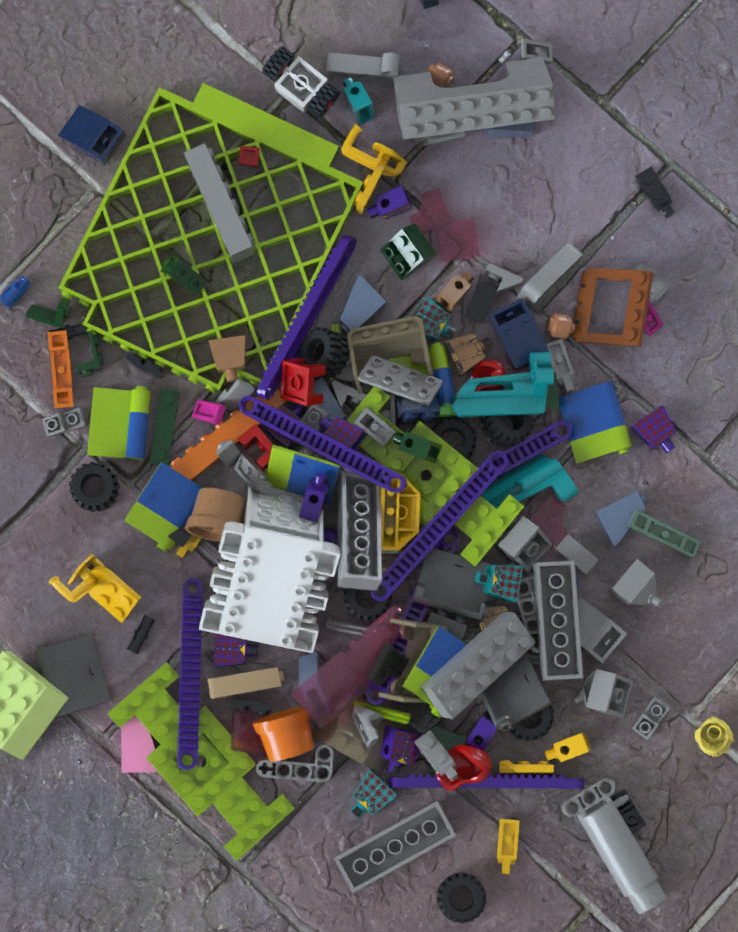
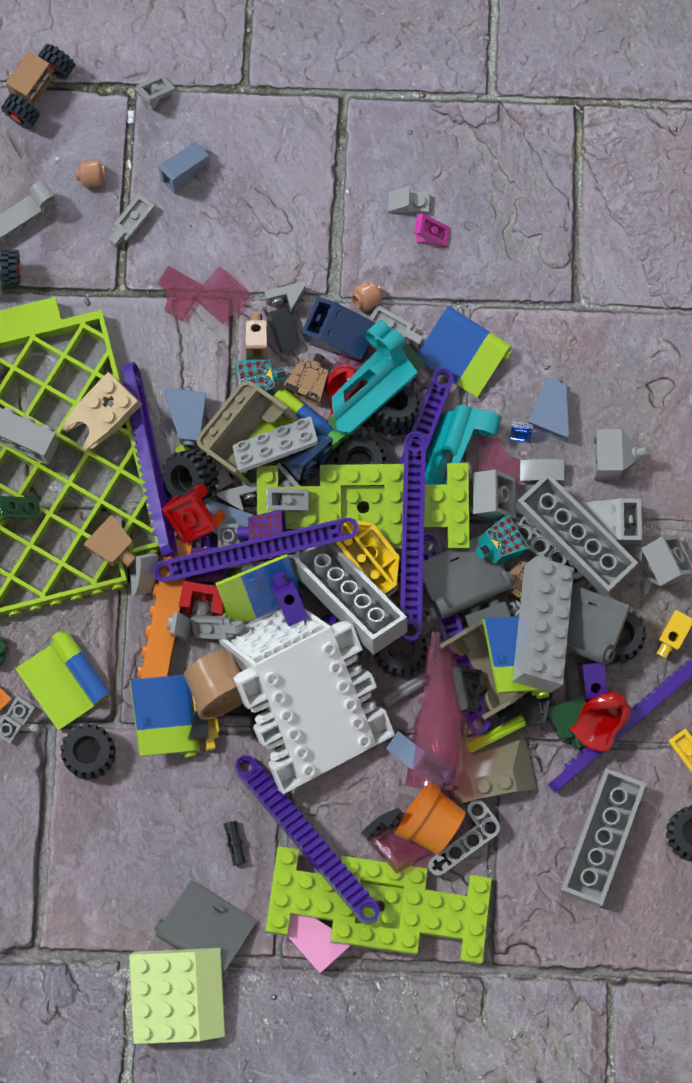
camera: 45 degrees left, 5 degrees down
yellow plate [49,554,142,623] -> none
black slope [125,352,163,379] -> none
dark green plate [149,389,180,466] -> none
dark pink tile [192,399,226,425] -> none
tan slope [207,667,285,700] -> none
torso [213,633,258,667] -> none
yellow plate [341,124,407,215] -> none
teal torso [343,77,375,126] -> none
torso [350,770,397,818] -> none
light grey slope [351,705,384,748] -> none
dark purple torso [367,186,413,219] -> none
dark green slope [380,223,436,280] -> none
dark purple torso [381,725,421,774] -> none
light grey arch [393,57,555,140] -> none
dark green torso [393,431,442,463] -> none
light grey hinge [415,730,458,781] -> none
yellow hinge [499,760,554,775] -> none
light grey beam [517,242,584,309] -> none
dark orange hinge [571,268,654,347] -> none
sand green plate [627,509,702,559] -> none
dark purple torso [631,405,676,454] -> none
black hinge [635,167,674,218] -> none
none -> tan brick [62,372,142,452]
none -> clear blue tile [510,421,533,442]

